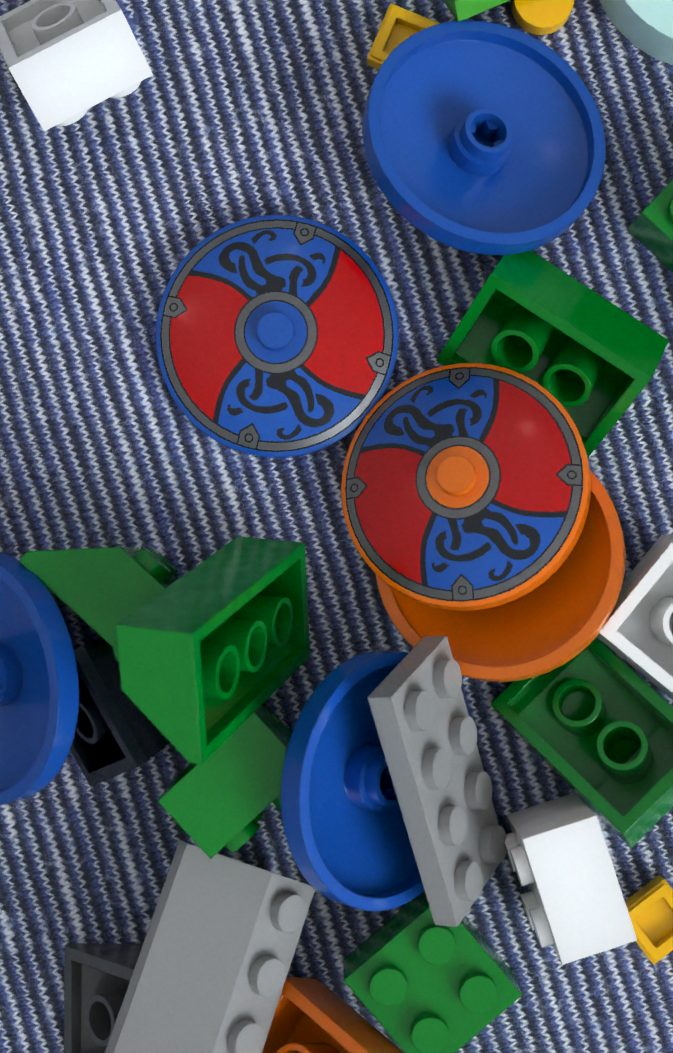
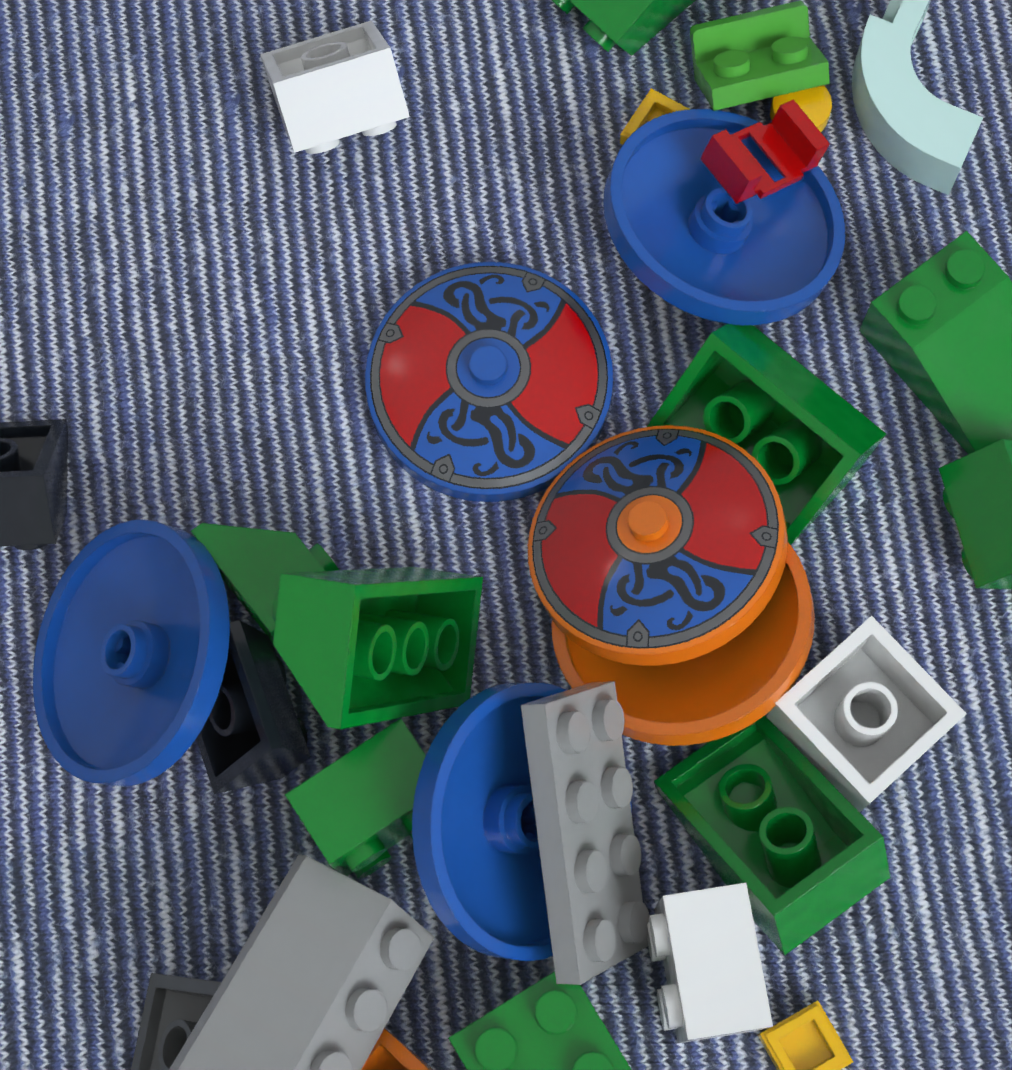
camera: 10 degrees right, 15 degrees down
none -> red piece [700,99,830,204]

